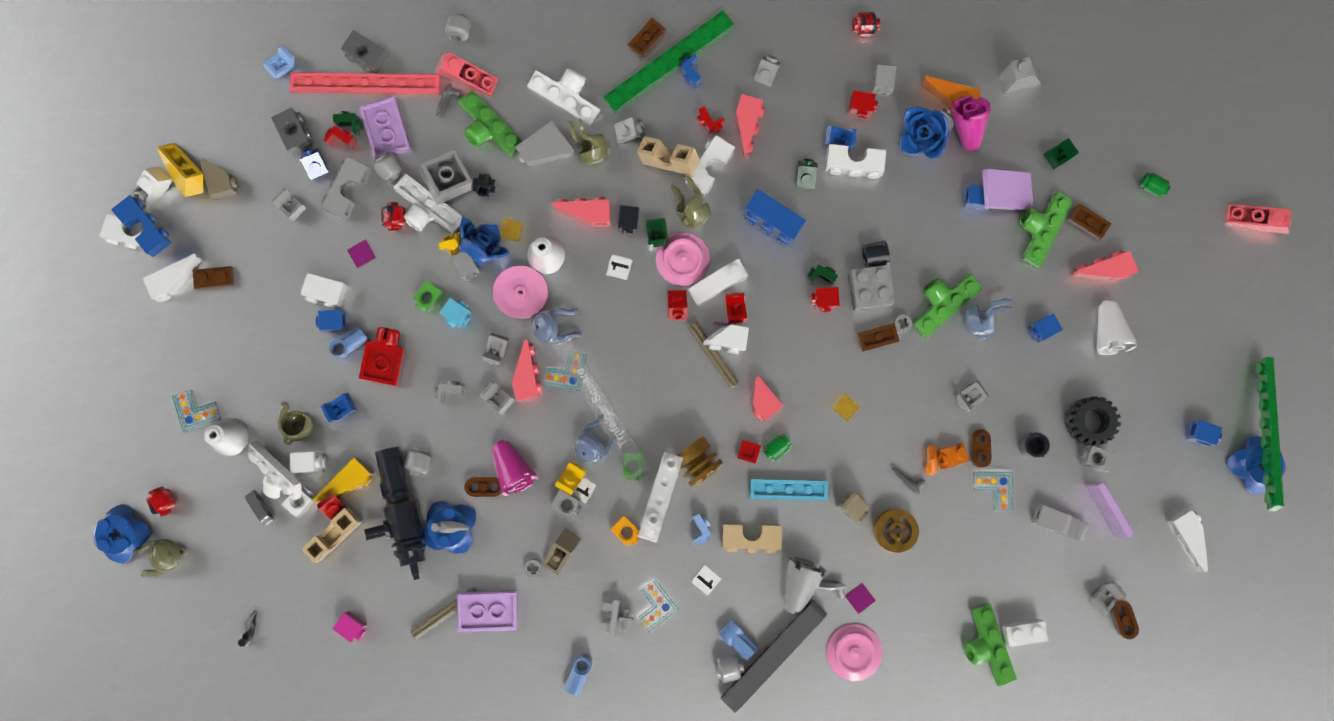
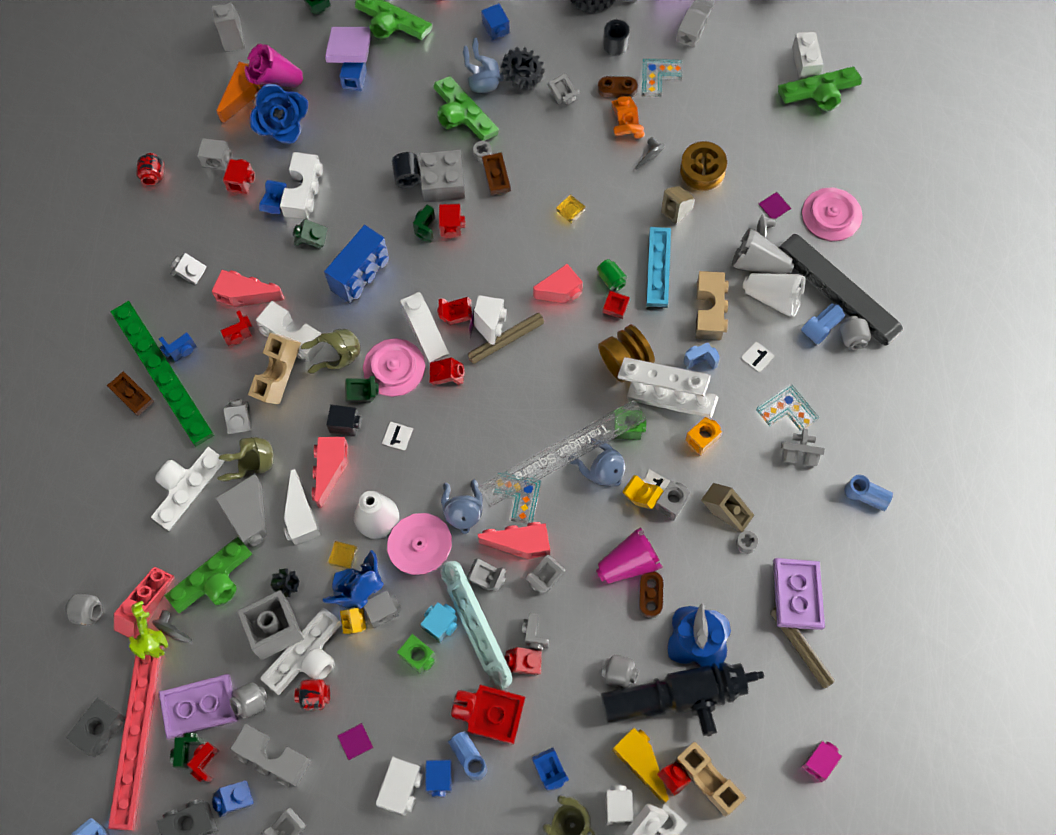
camera: 85 degrees left, 15 degrees down
none -> lime piece [129,601,168,660]
none -> white slope [283,469,321,546]
none -> light aqua plate [441,561,512,690]
none -> black gear [501,47,545,90]
none -> bracket [504,647,542,675]
none -> white cone [743,273,806,317]

